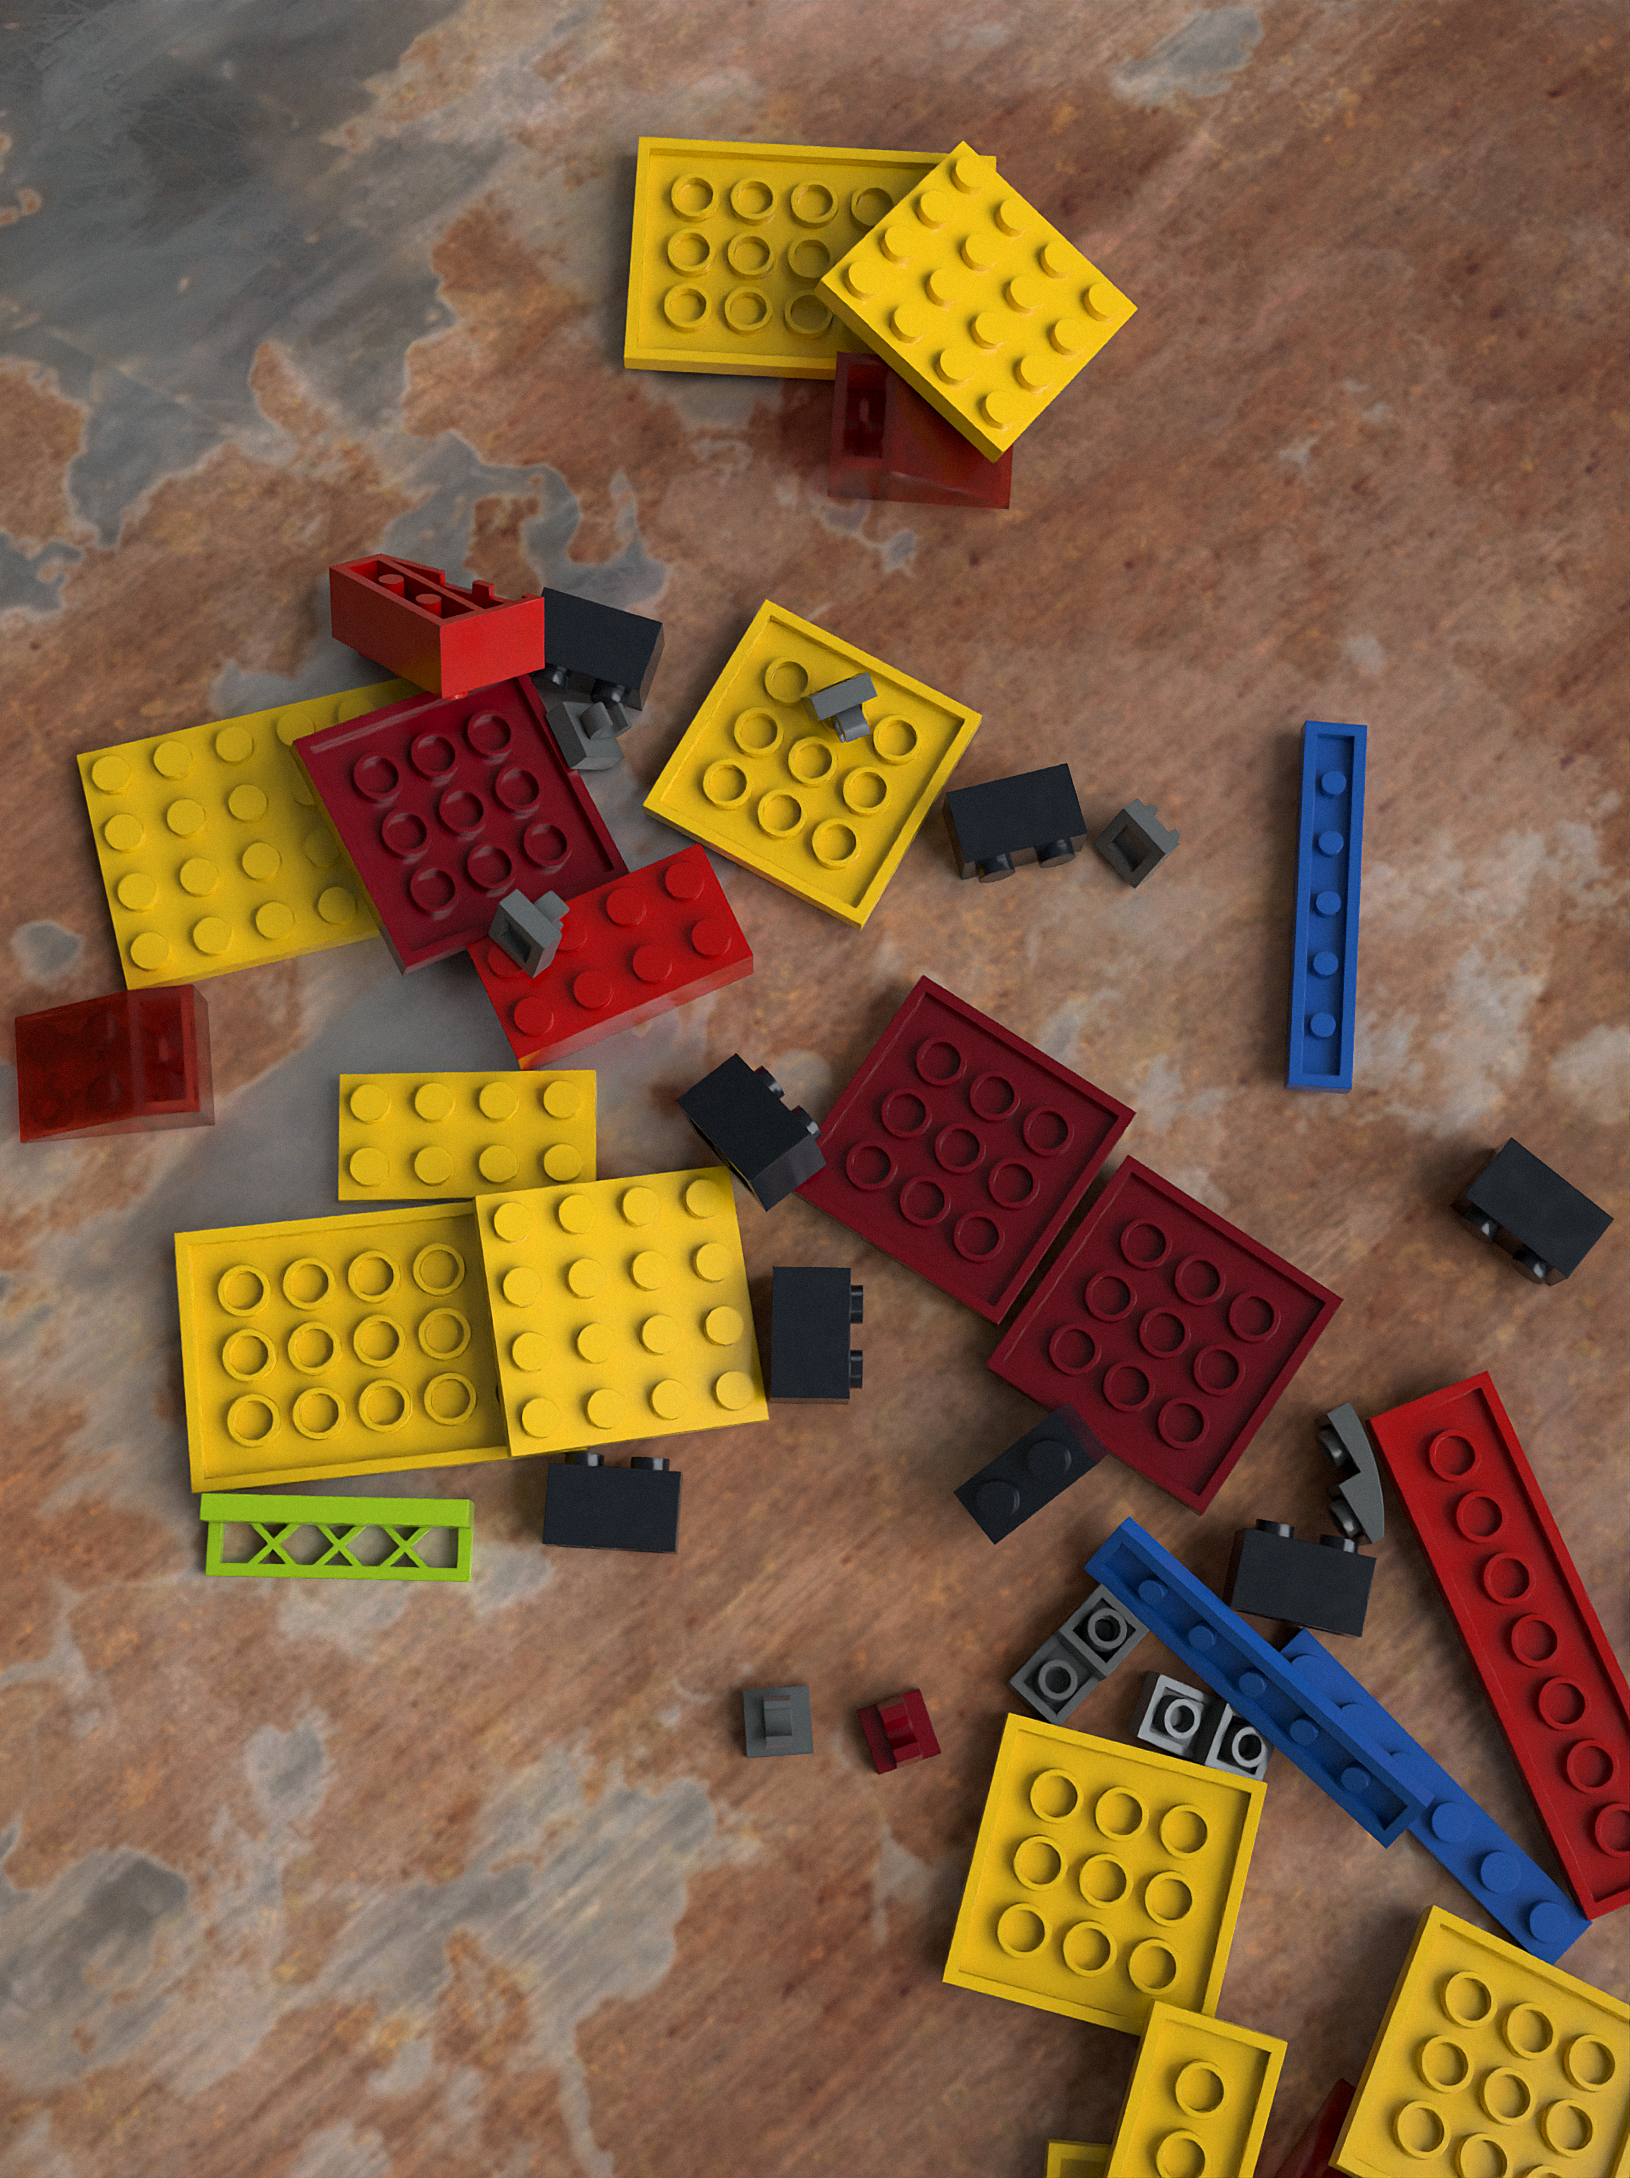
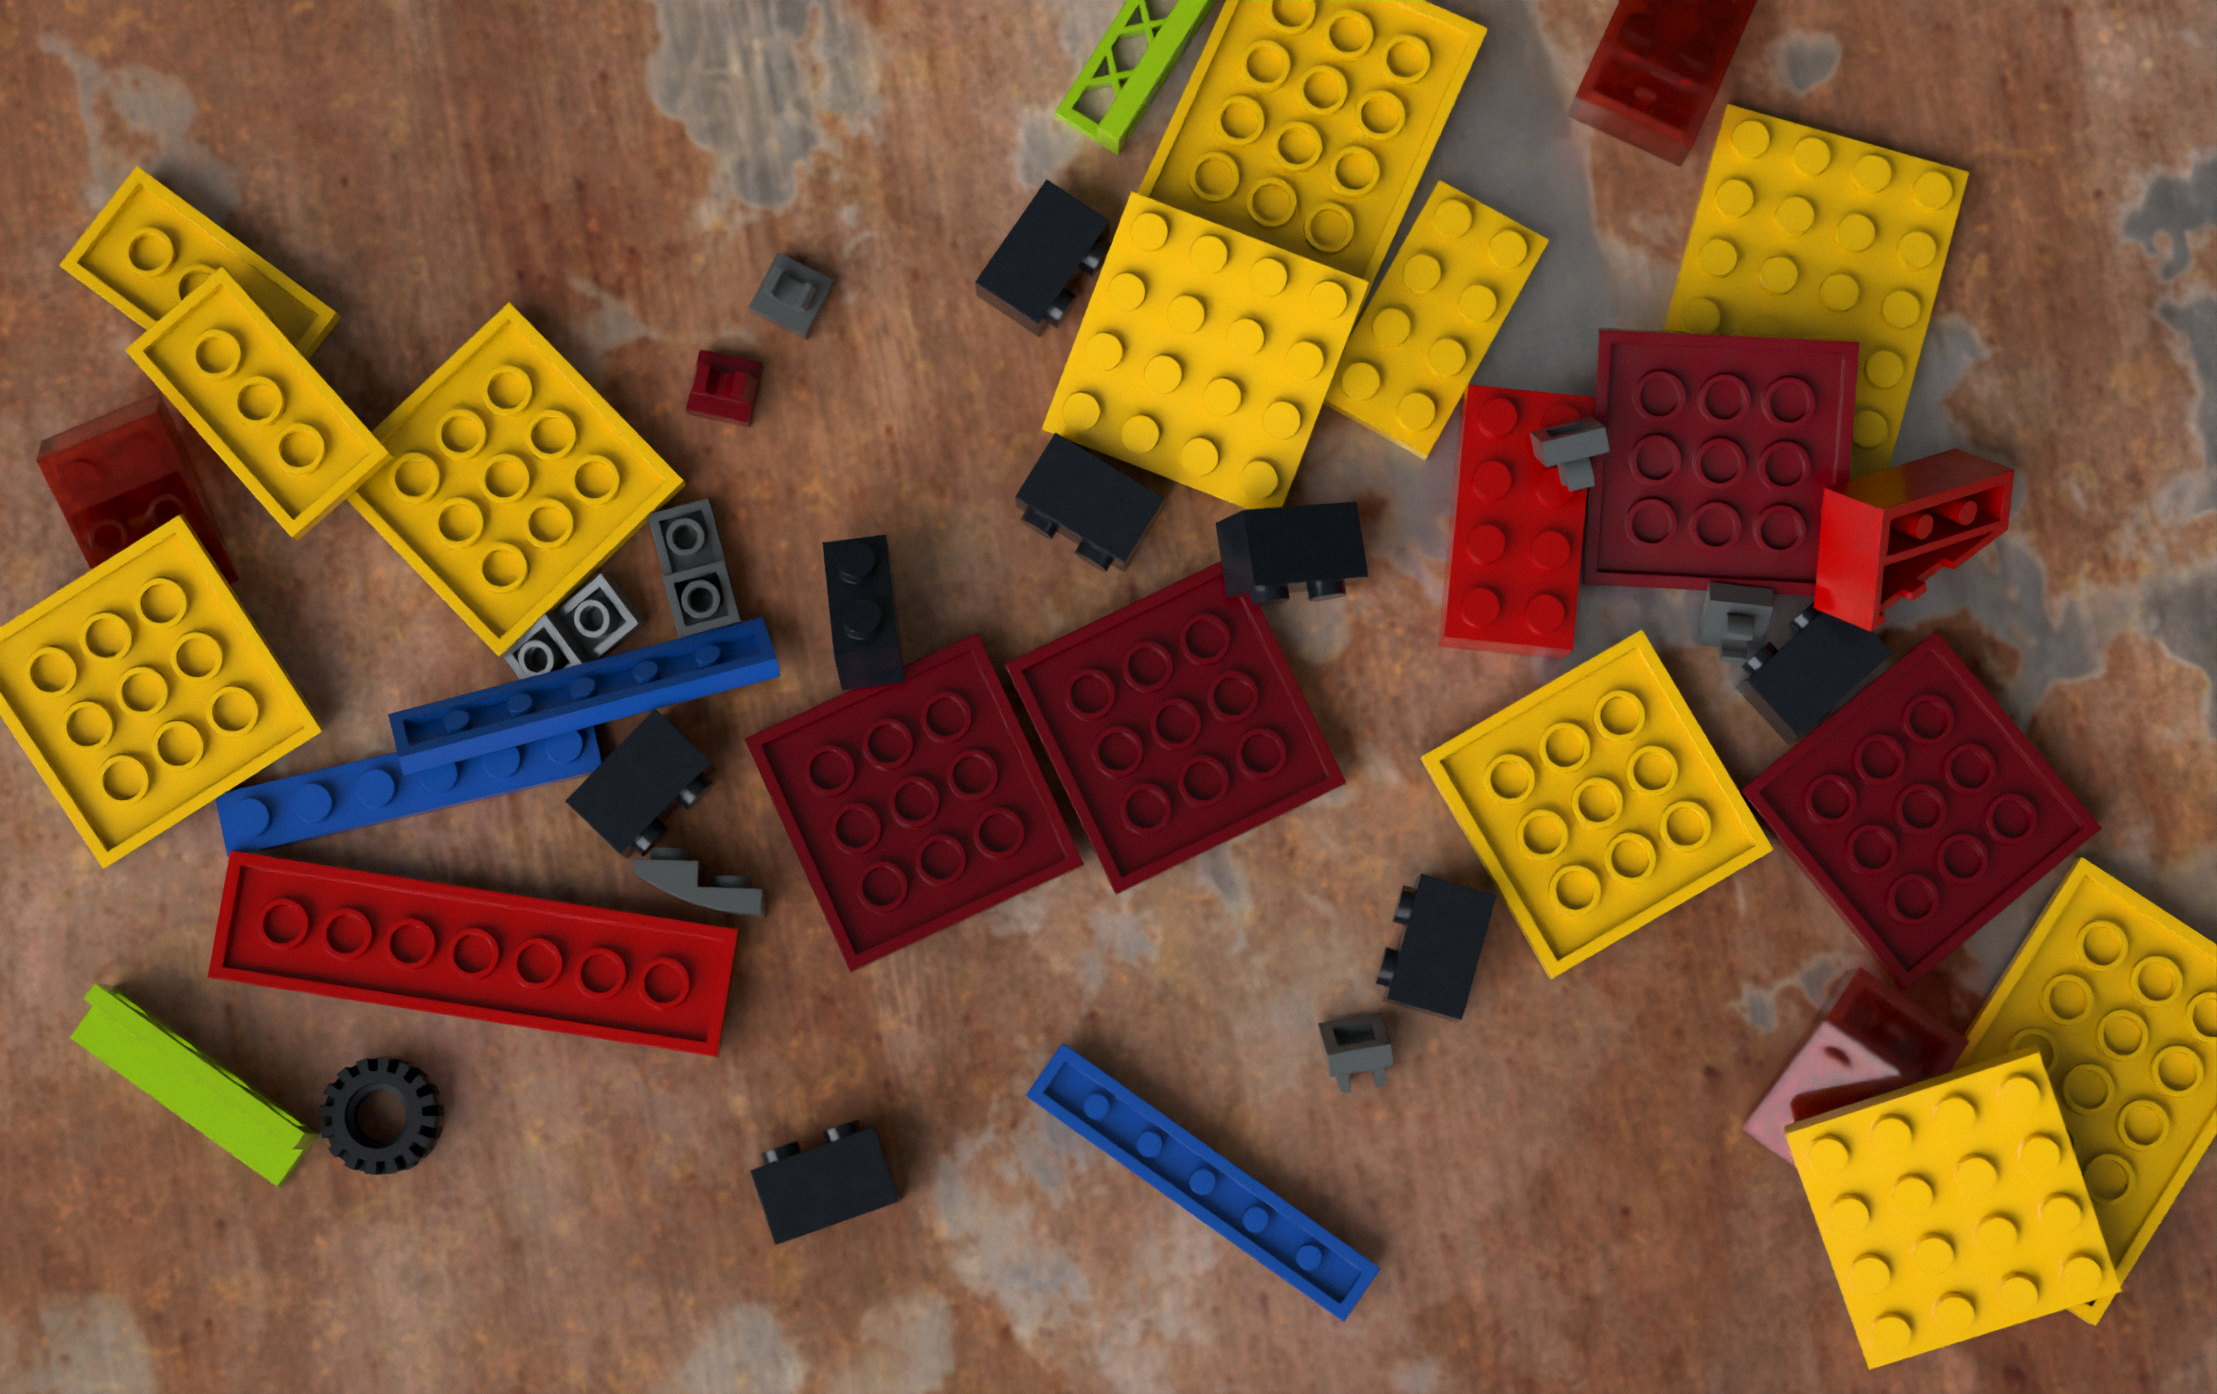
camera: 125 degrees right, 5 degrees up
dark grey tile [801,672,878,743] -> none
none -> dark red plate [1739,630,2102,991]

